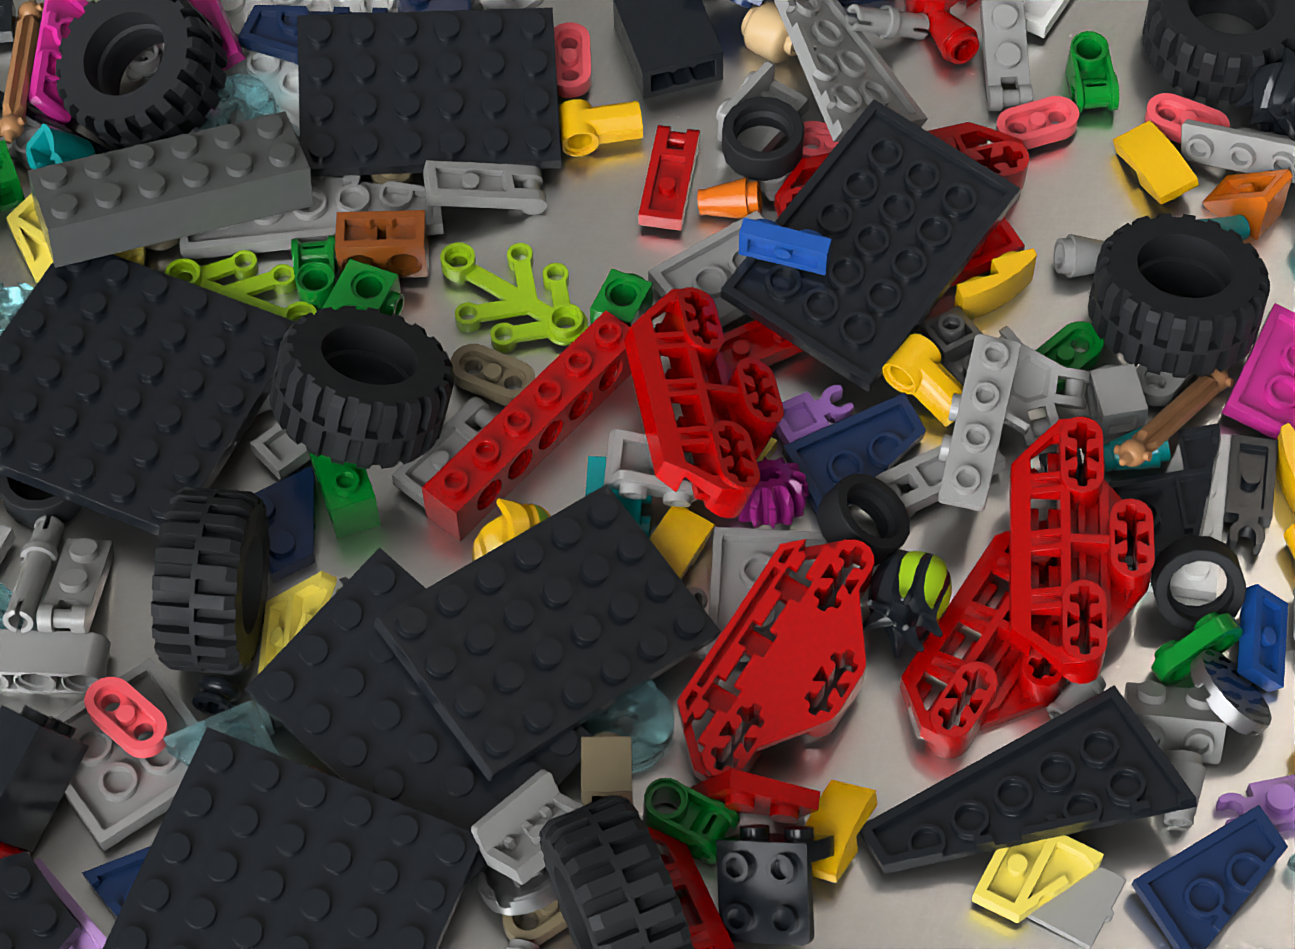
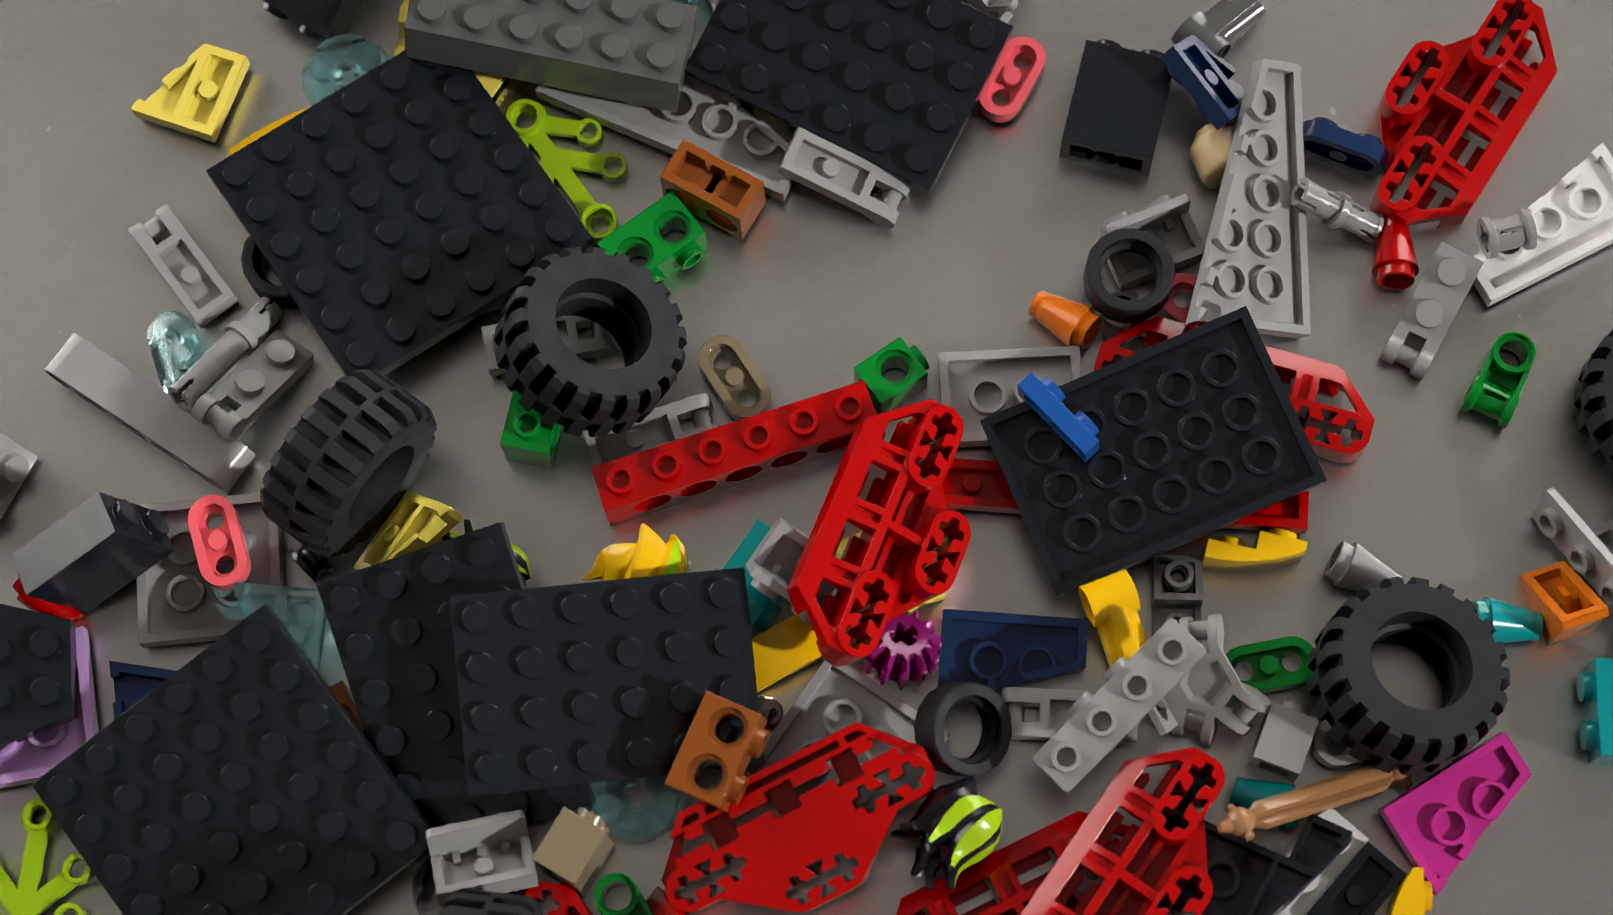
camera: 35 degrees right, 15 degrees up
dark blue wing [254,466,316,583] -> none
green piece [291,235,340,311] -> none
lime plant [440,242,588,353] -> none
yellow piece [558,99,643,157] -> none
red plate [638,125,701,231] -> none
medium lavender plate [775,385,854,445] -> none
coral plate [996,96,1079,150] -> none
yellow slope [1112,120,1199,205] -> none
coral plate [1145,93,1230,144] -> none
none -> dark orange brick [665,691,770,813]

